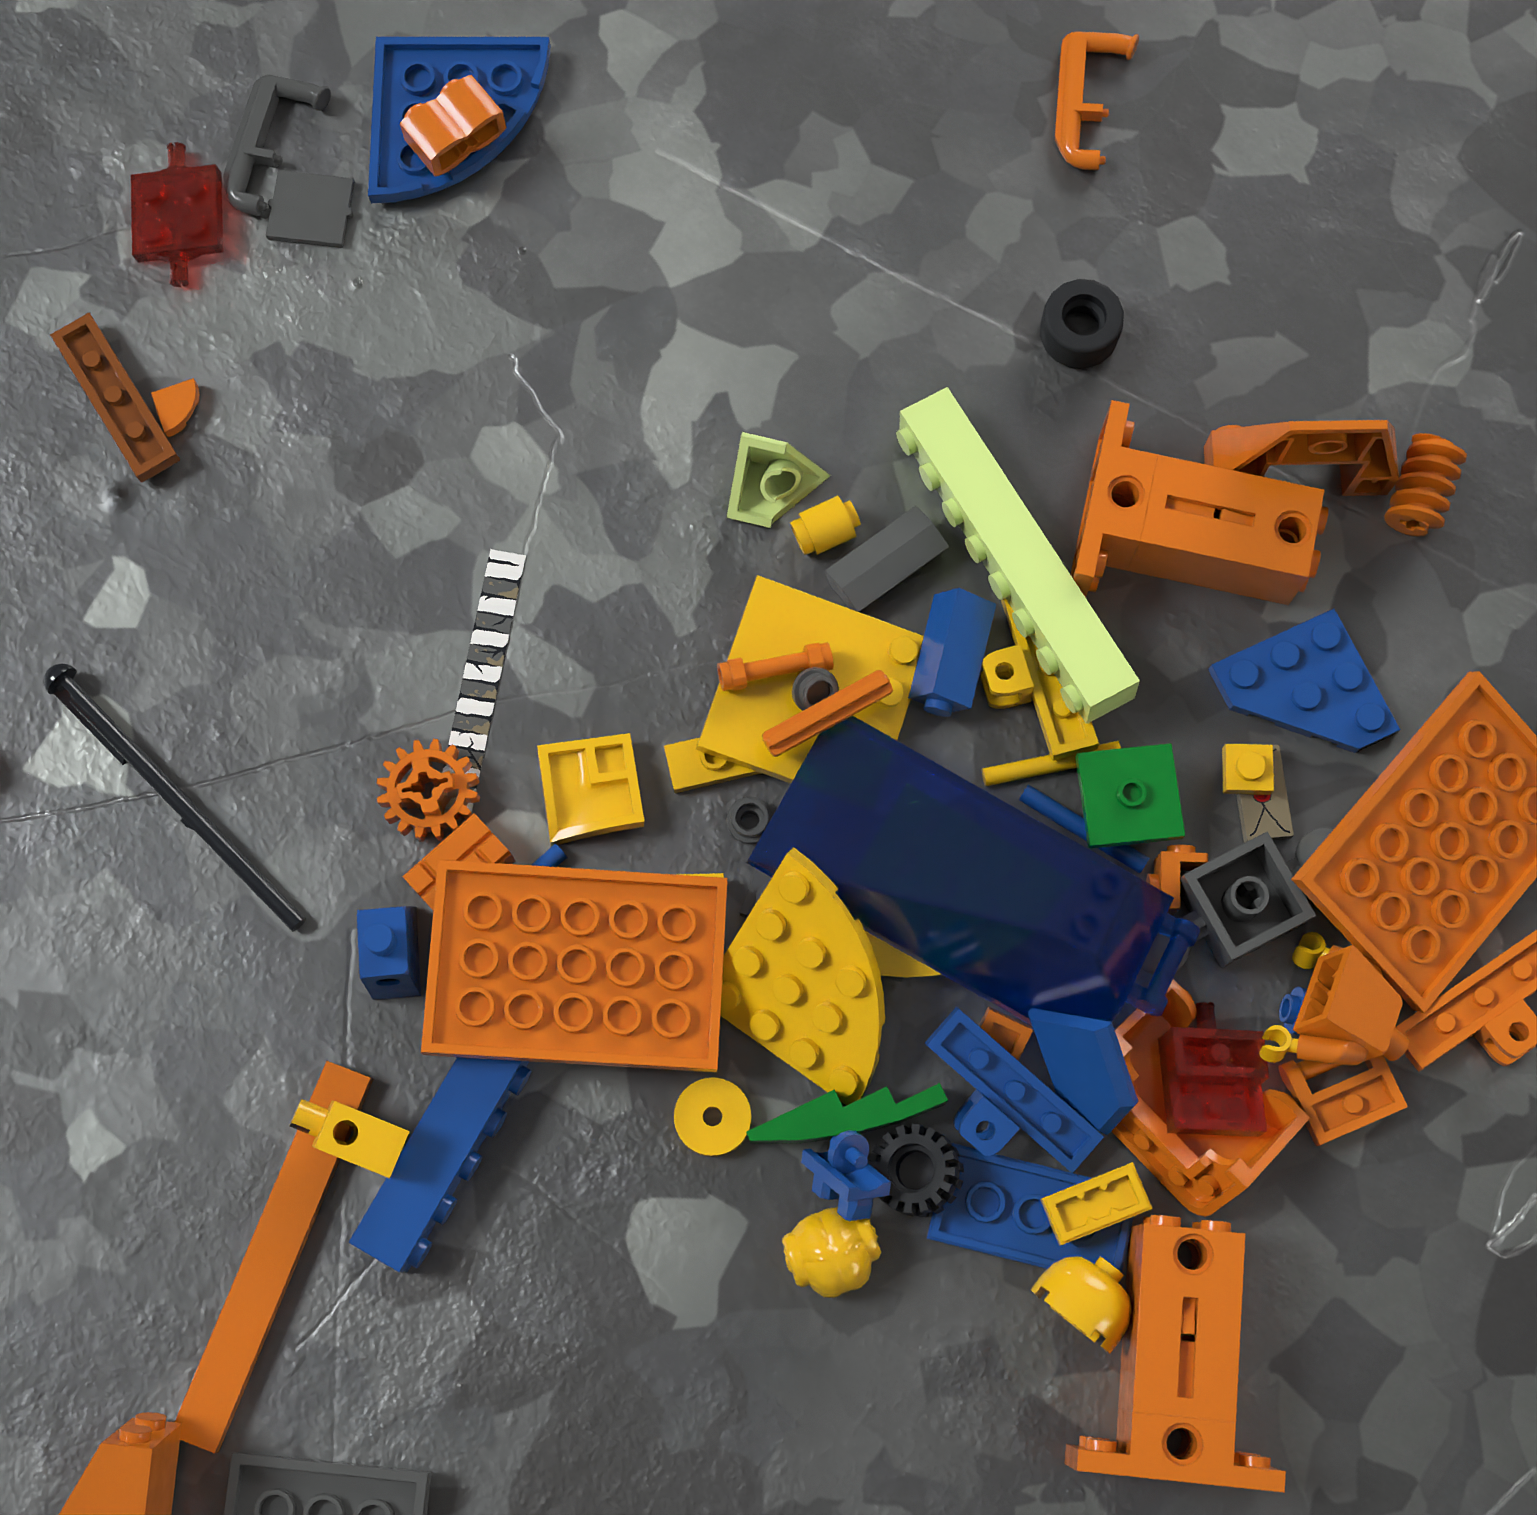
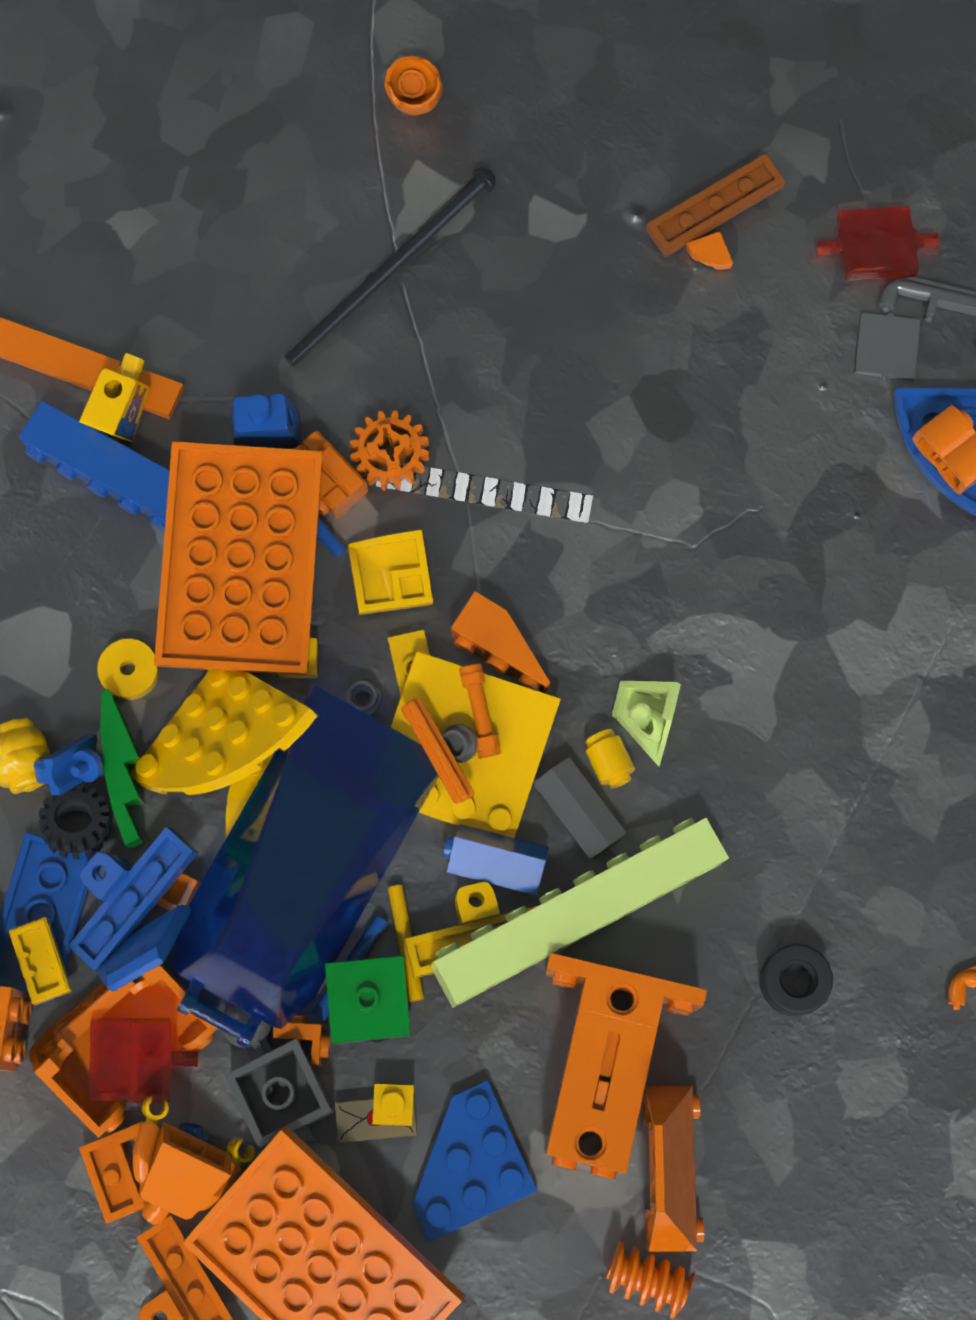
camera: 90 degrees right, 0 degrees up
none -> orange slope [451,591,550,694]

